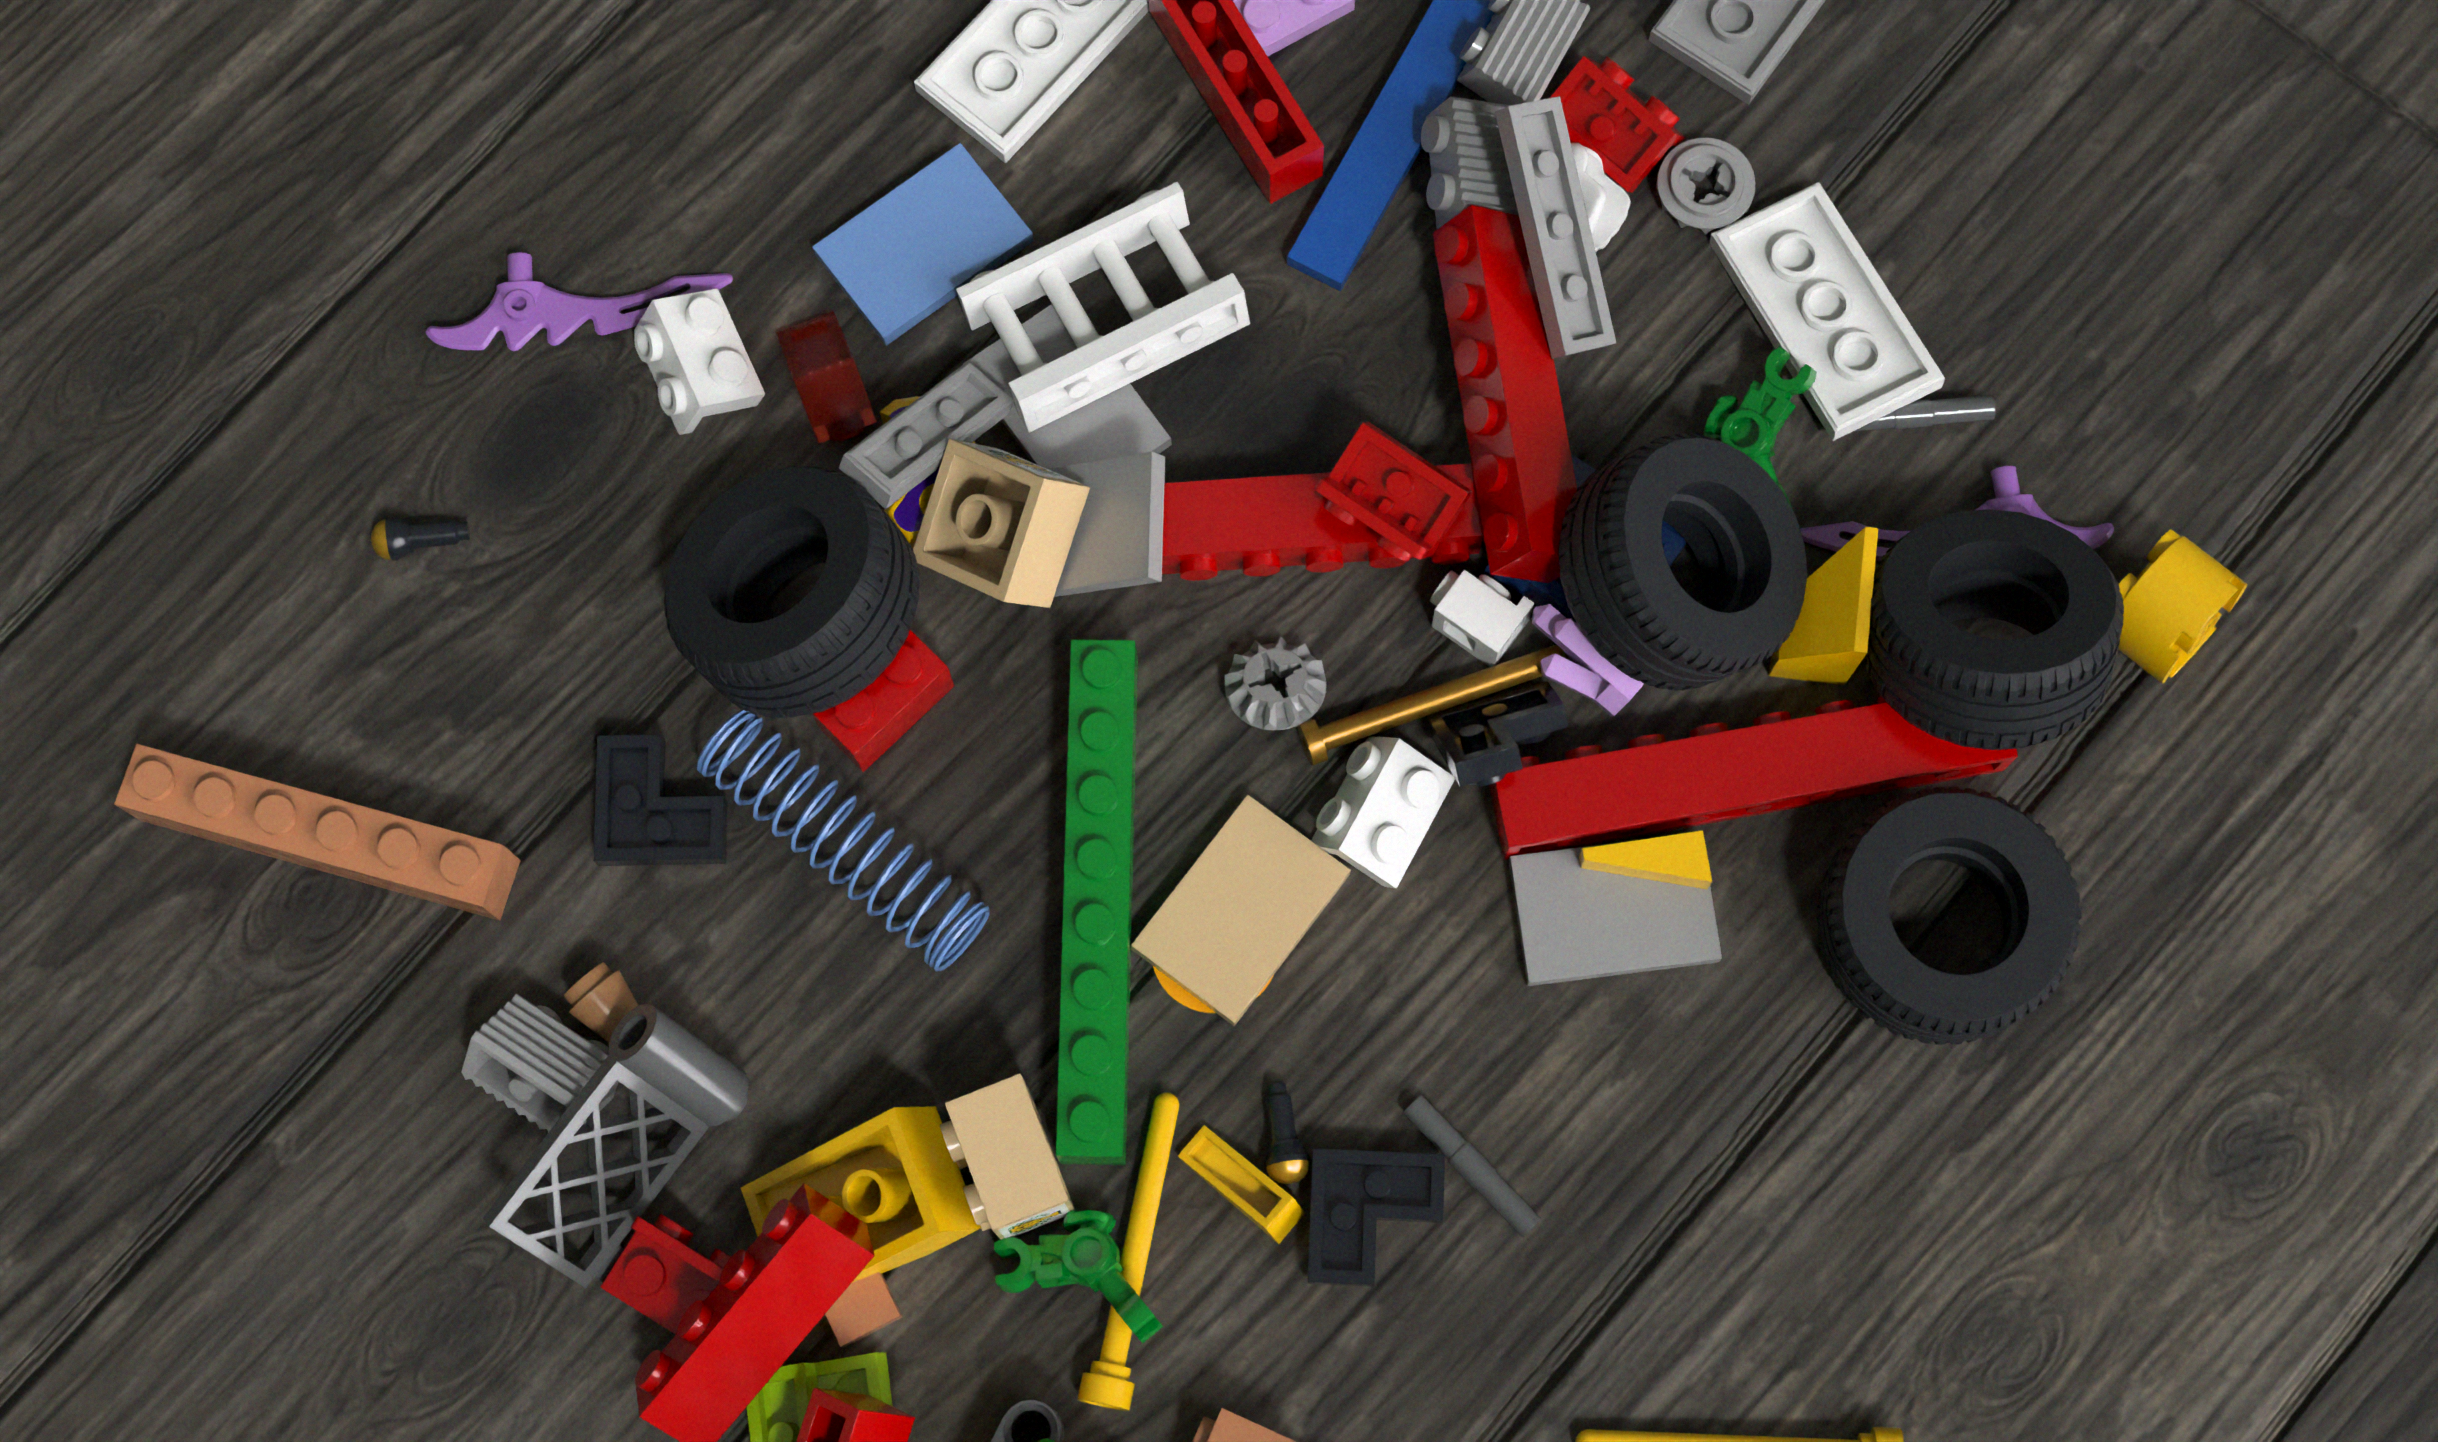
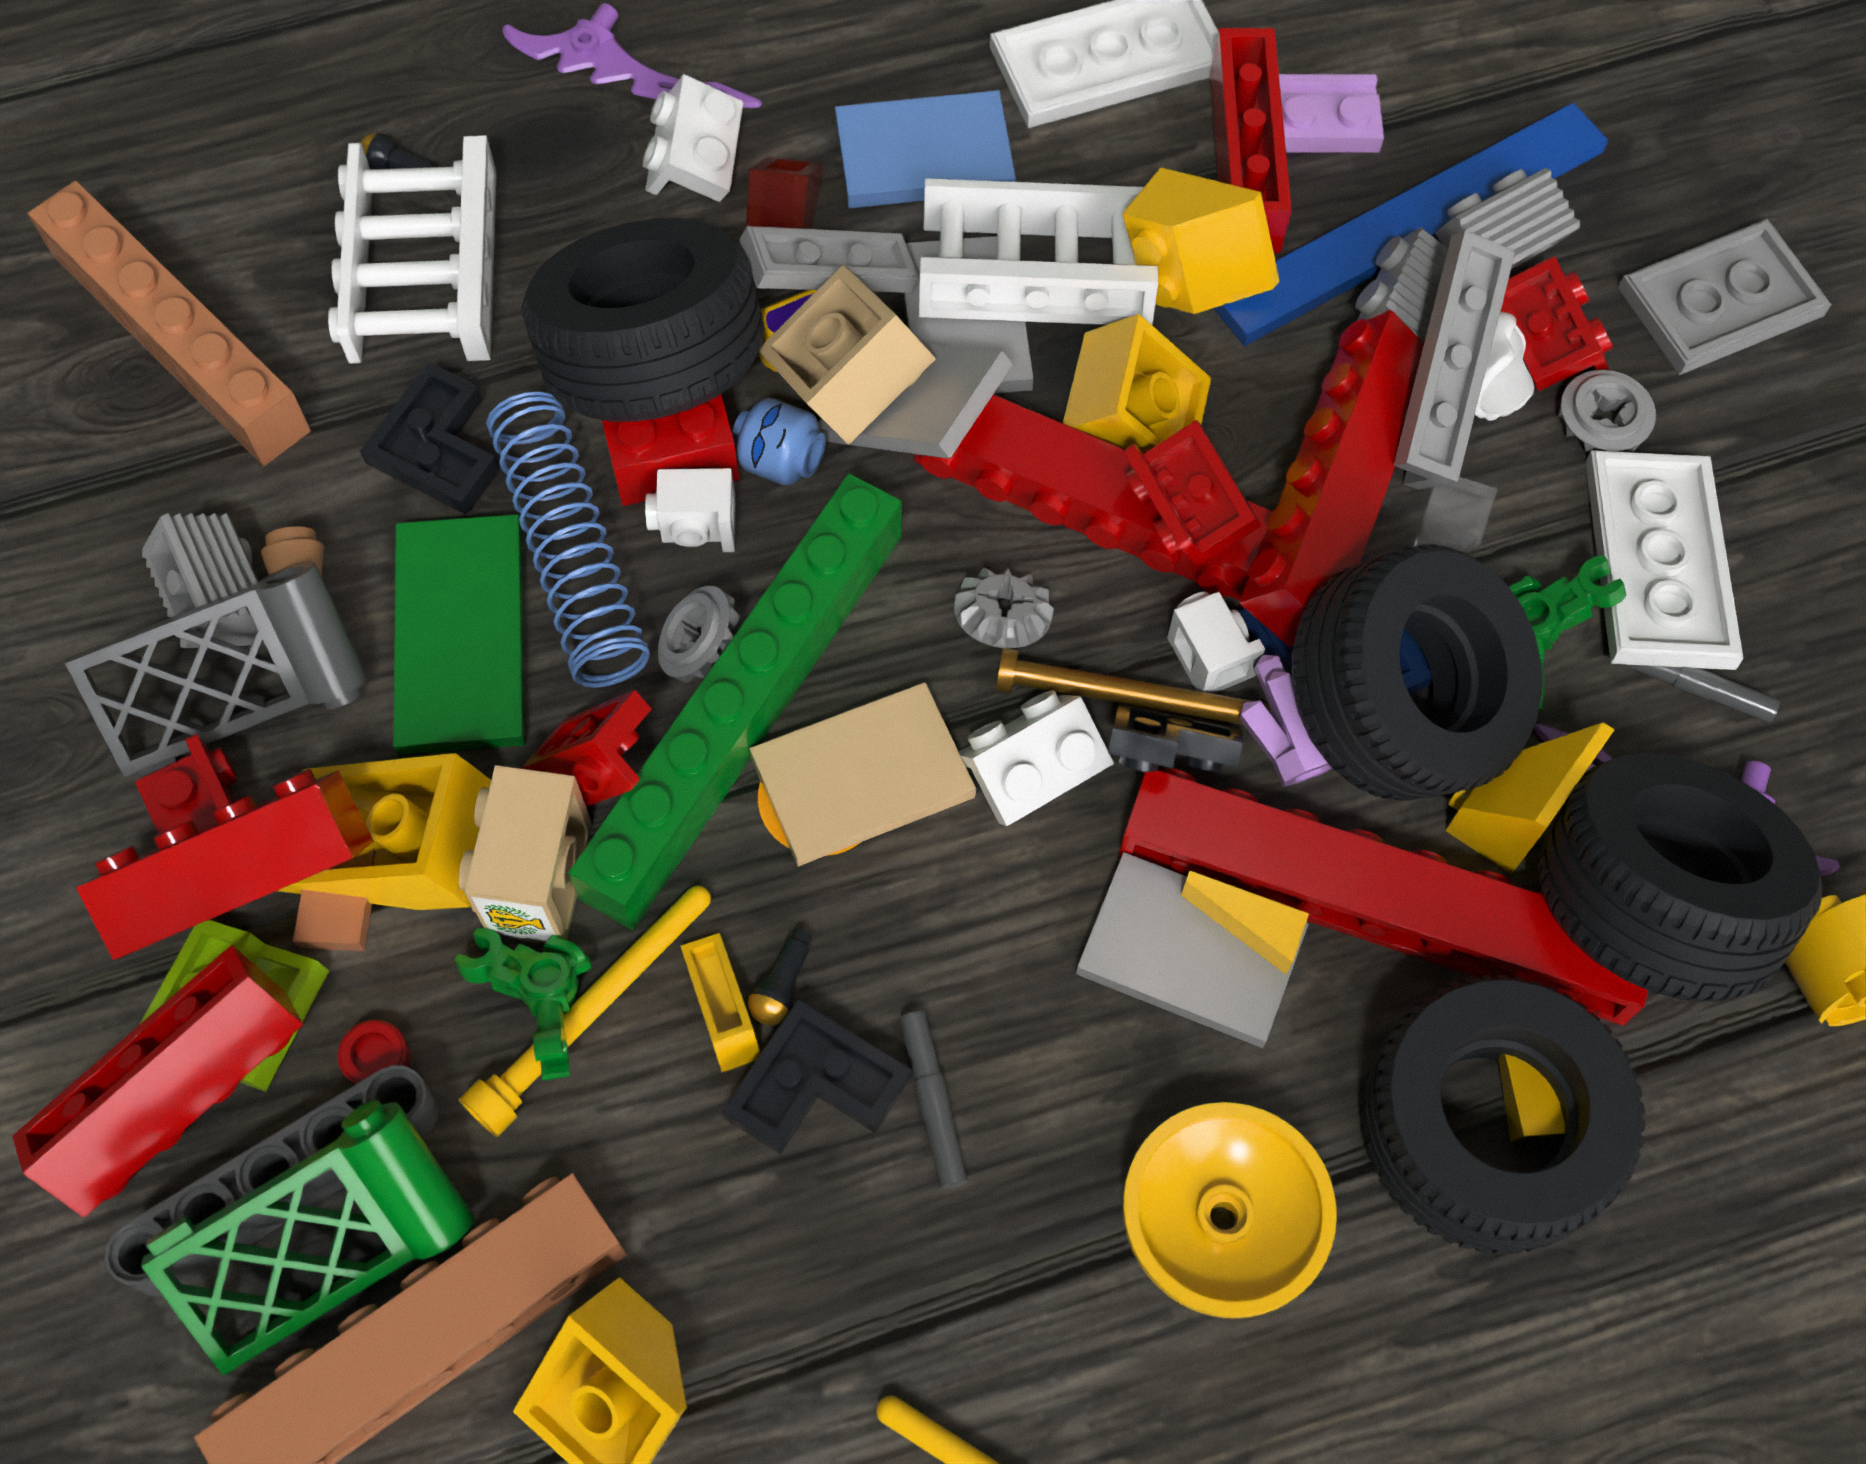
camera: 25 degrees right, 10 degrees down
none -> white fence [328,136,496,363]
none -> red tile [337,1020,411,1085]
none -> green tile [393,514,526,755]
none -> red bracket [520,690,652,807]
none -> white brick [645,468,736,552]
none -> light grey gear [658,586,740,683]
none -> medium blue head [732,398,826,486]
none -> yellow slope [1063,314,1211,453]
none -> yellow slope [1122,167,1280,314]
none -> yellow dish [1123,1102,1337,1319]
none -> clear slope [1415,477,1498,553]
none -> yellow piece [1498,1054,1565,1142]

